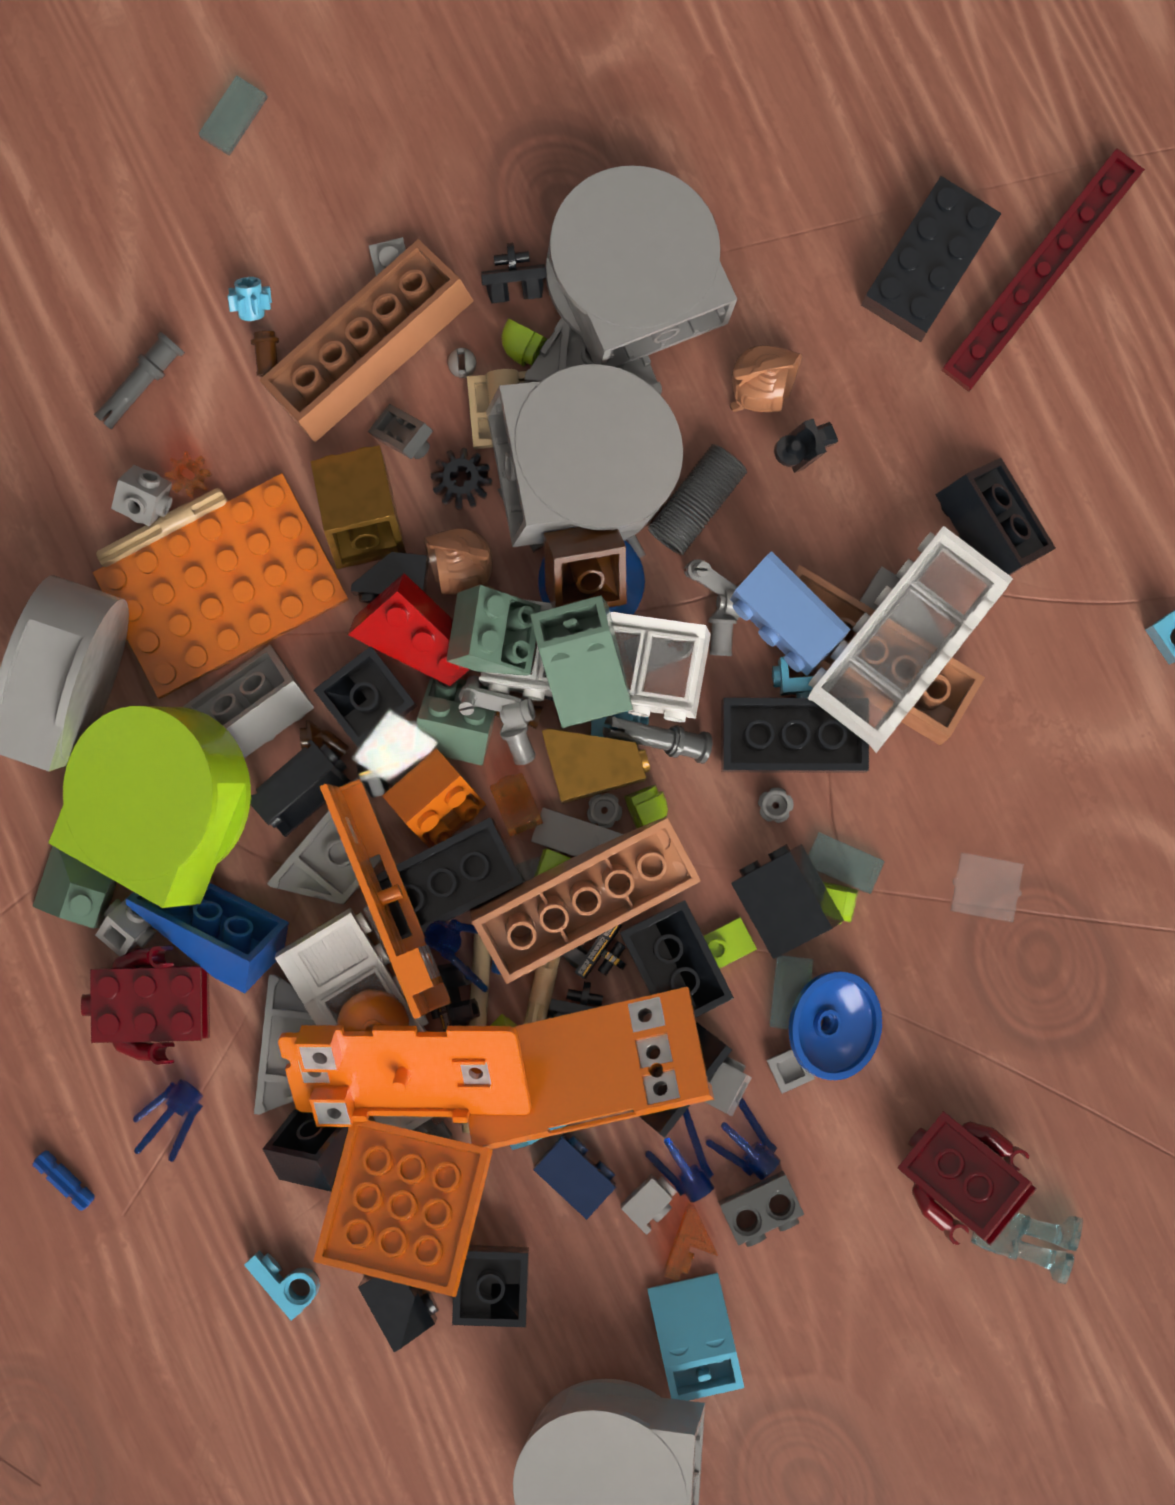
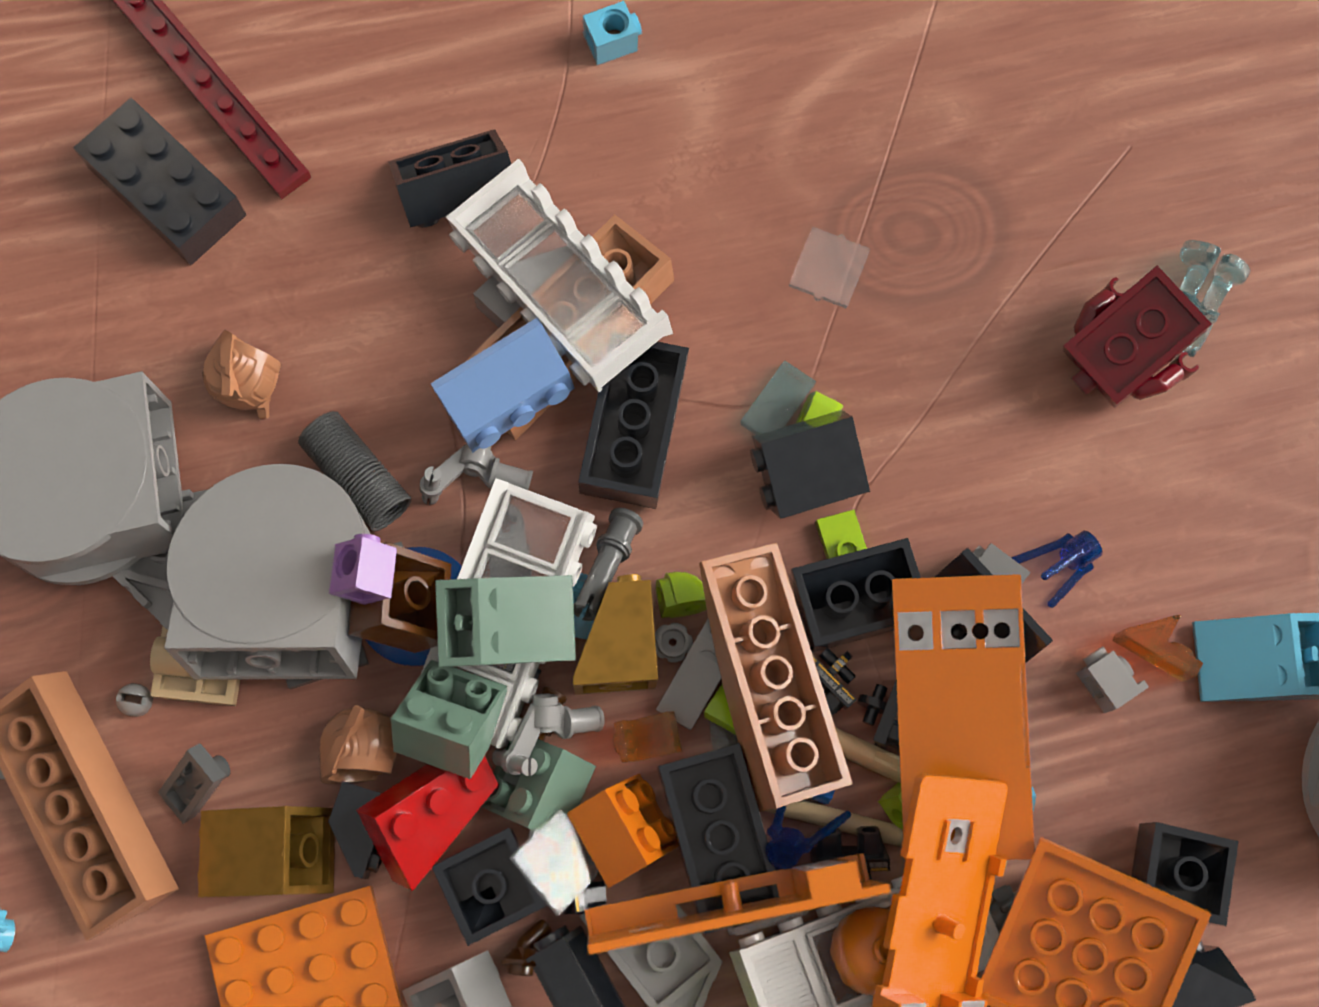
camera: 85 degrees left, 10 degrees down
reddish brown pin [251,331,279,377] -> none
black gear [431,448,492,510] -> none
black hips [481,242,546,303] -> none
lime piece [501,318,547,366] -> none
dark blue brick [533,1134,616,1220] -> none
clear blue plant [645,1108,715,1203] -> none
dark grey brick [718,1171,804,1247] -> none
light grey plate [758,788,794,823] -> none
light grey plate [766,1048,815,1094] -> none
clear light blue tile [769,955,813,1029] -> none
medium azure bracket [772,657,814,698] -> none
black hips [774,419,838,473] -> none
blue dish [789,971,882,1081] -> none
none -> brick [329,534,397,604]

